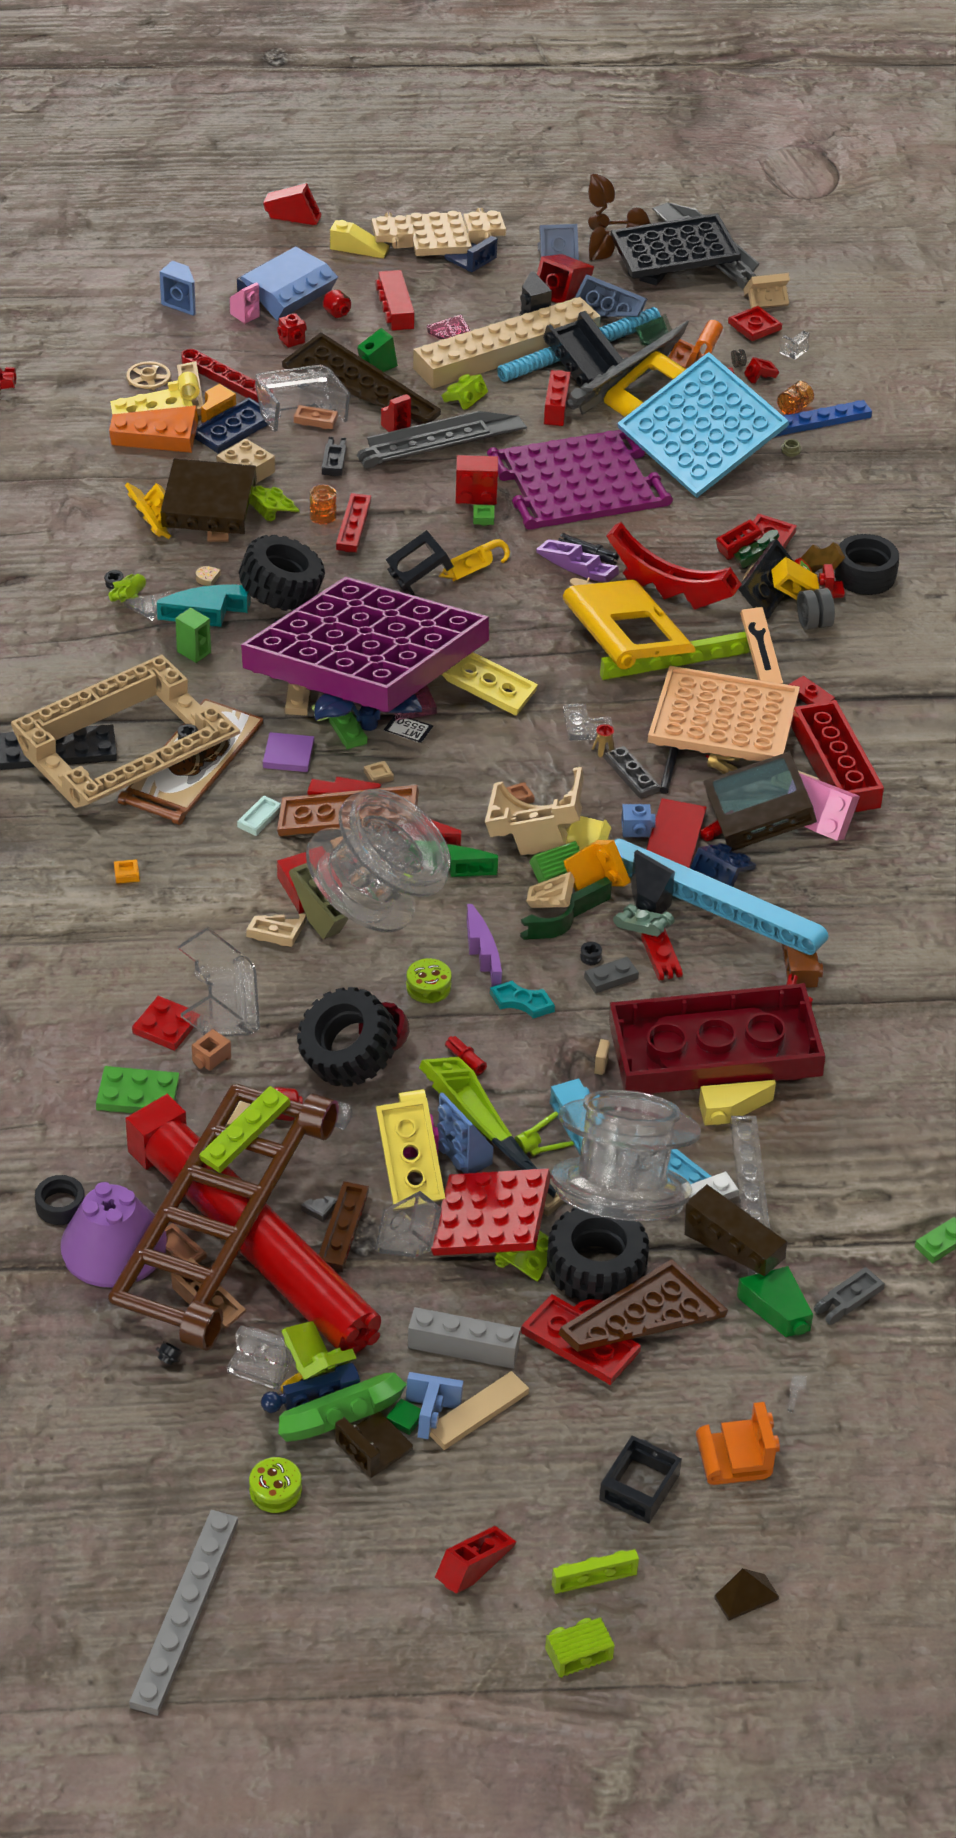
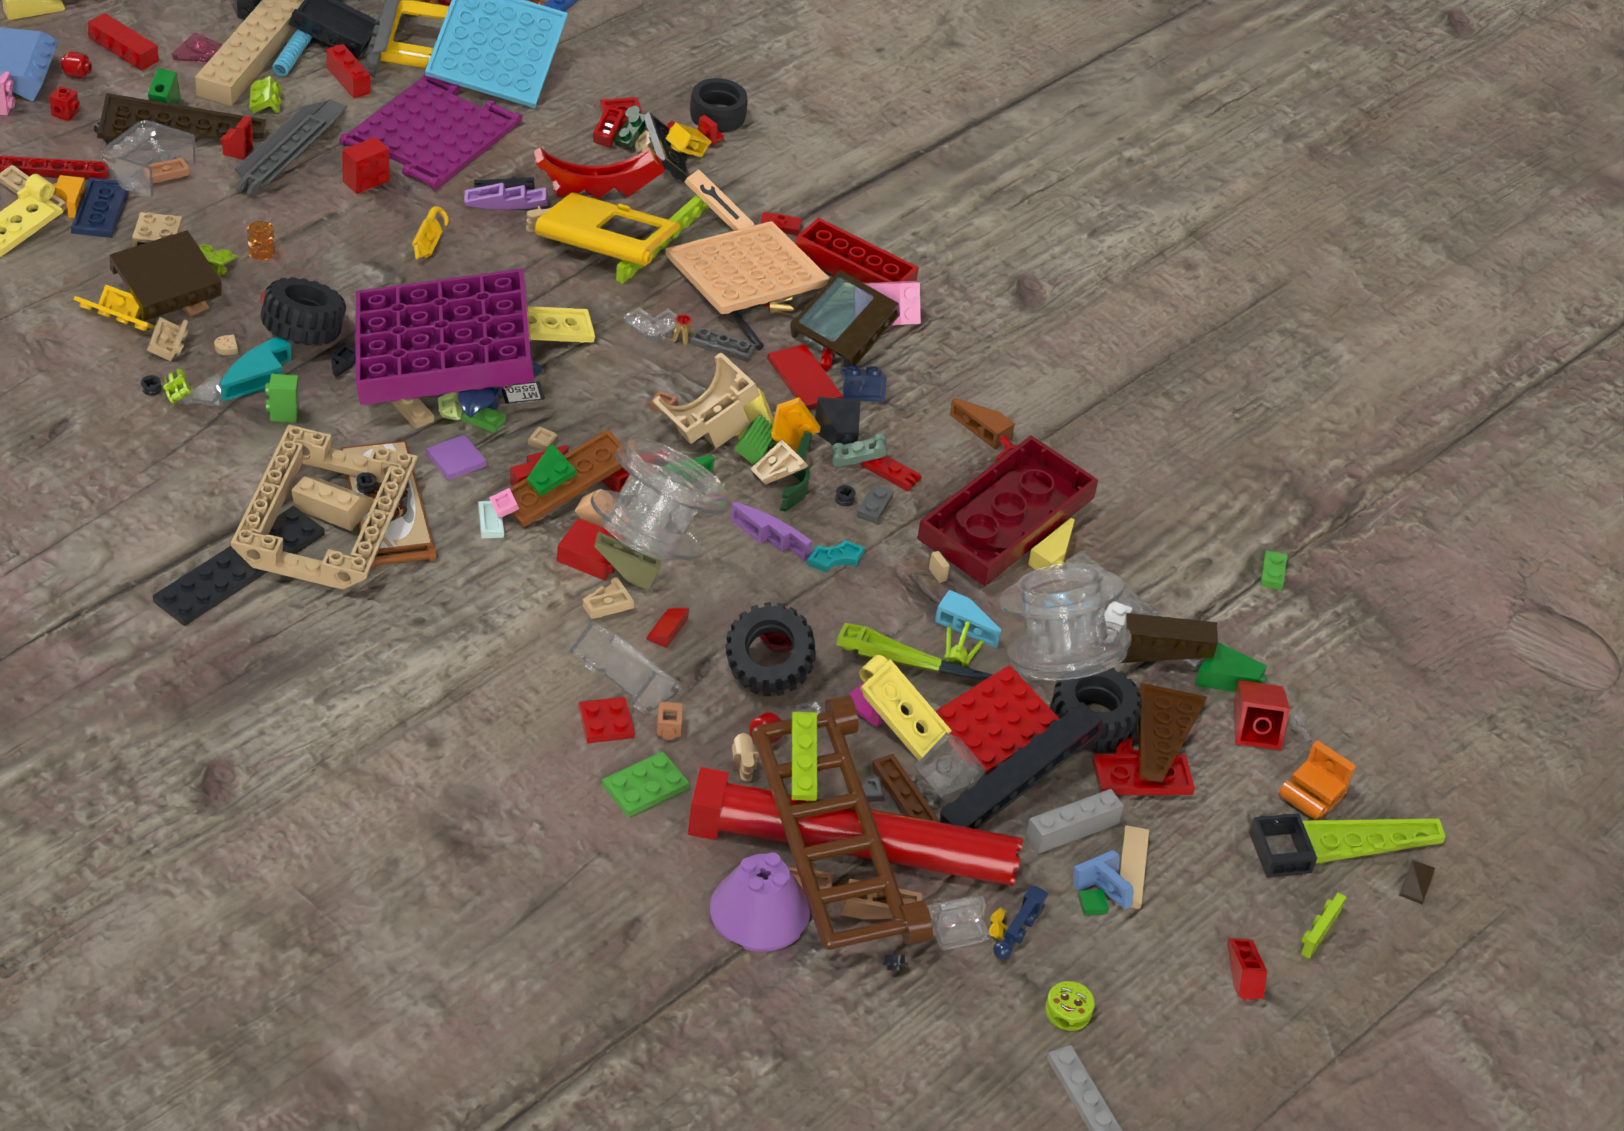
camera: 45 degrees left, 0 degrees up
black tyre [35,1175,85,1225] -> none
orange wedge [109,405,198,453] -> none
light orange tile [114,859,140,884] -> none
bright green brick [278,1372,407,1442] -> none
lime bracket [281,1321,357,1380] -> none
black hinge [322,437,346,476] -> none
dark brown bracket [335,1412,413,1478] -> none
red plate [336,493,371,553] -> none
black panel [385,530,454,595] -> none
lime head [406,958,452,1004] -> none
medium blue slope [437,1092,493,1174] -> none
red axle [445,1036,487,1076] -> none
bright green plate [473,505,494,525] -> none
lime brick [545,1617,615,1678] -> none
medium azure beam [614,838,829,955] -> none
medium blue brick [621,804,655,837] -> none
olive plate [781,439,801,457] -> none
dark grey wheel [797,588,835,630] -> none
pearl gold tile [801,542,845,573] -> none
dark grey hinge [813,1267,885,1325] -> none
none -> tan bracket [147,317,189,361]
none -> tan slope [291,476,375,531]
none -> bright pink plate [489,488,519,519]
none -> green wing [527,444,577,497]
none -> red slope [646,608,689,648]
none -> black brick [940,702,1102,829]
none -> red slope [1234,680,1290,750]
none -> lime wing [1302,819,1446,864]

